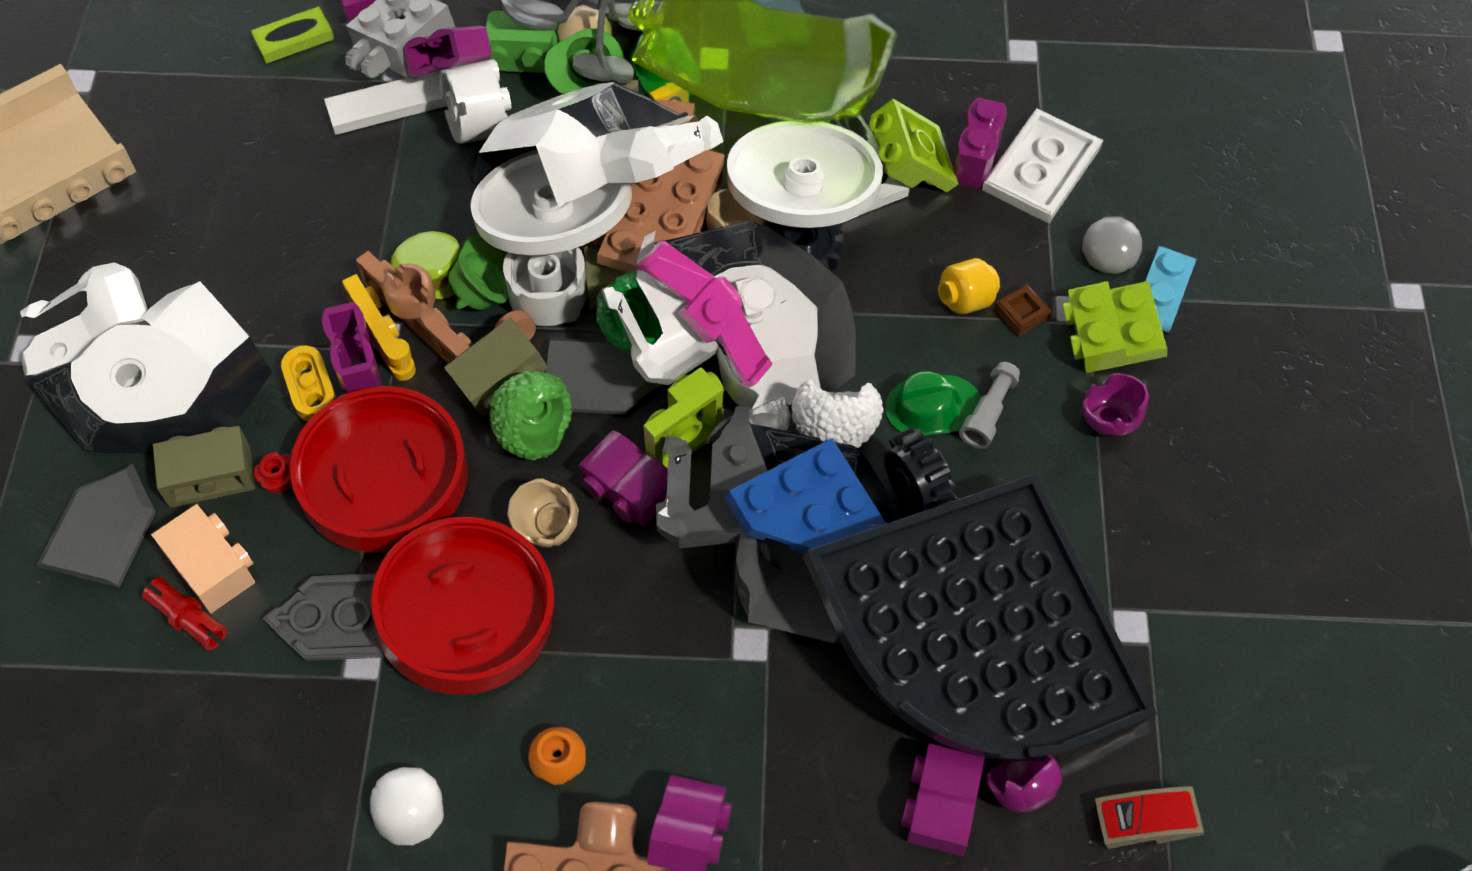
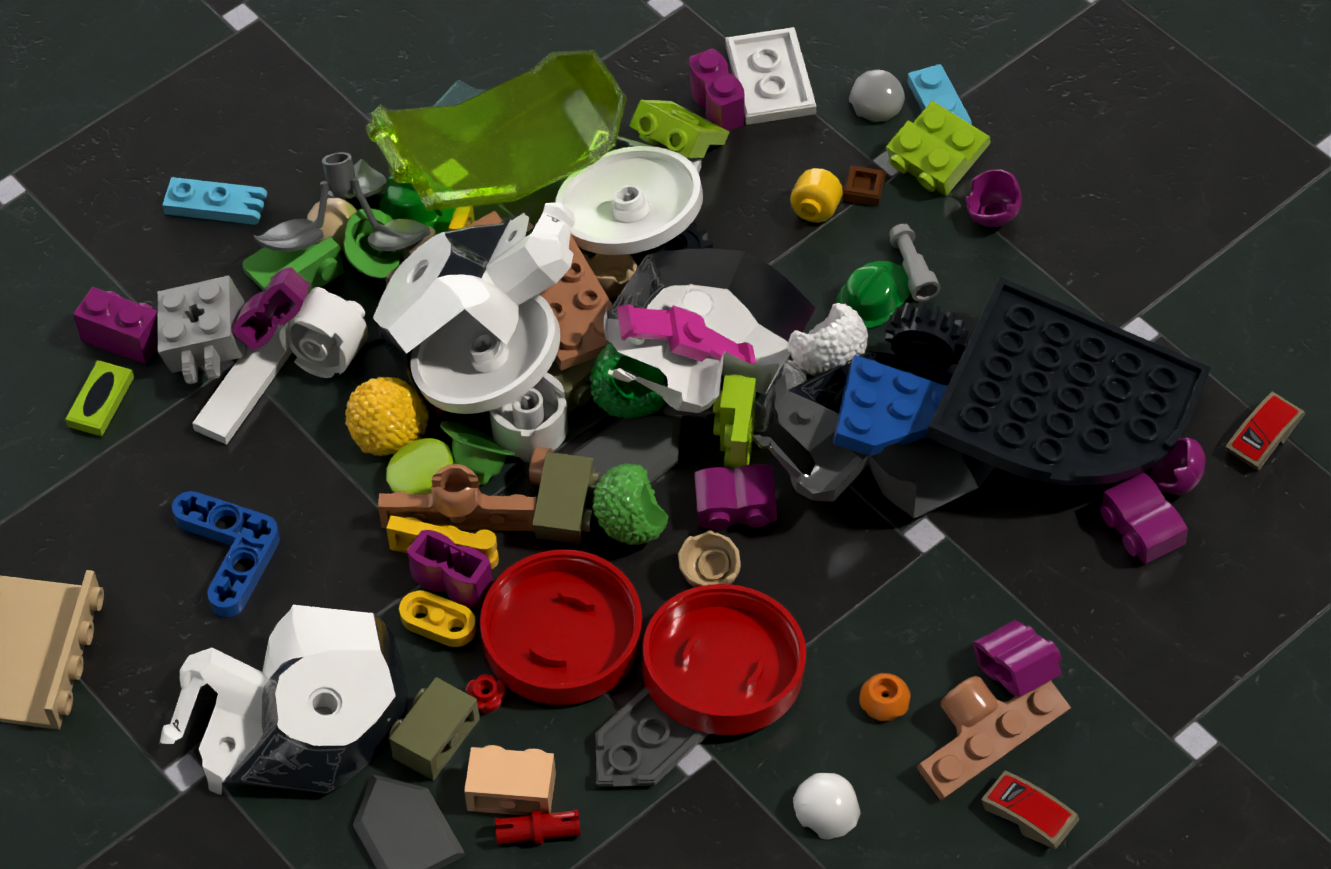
camera: 40 degrees left, 5 degrees down
none -> blue beam [172,491,280,618]
none -> yellow hair [345,377,429,456]

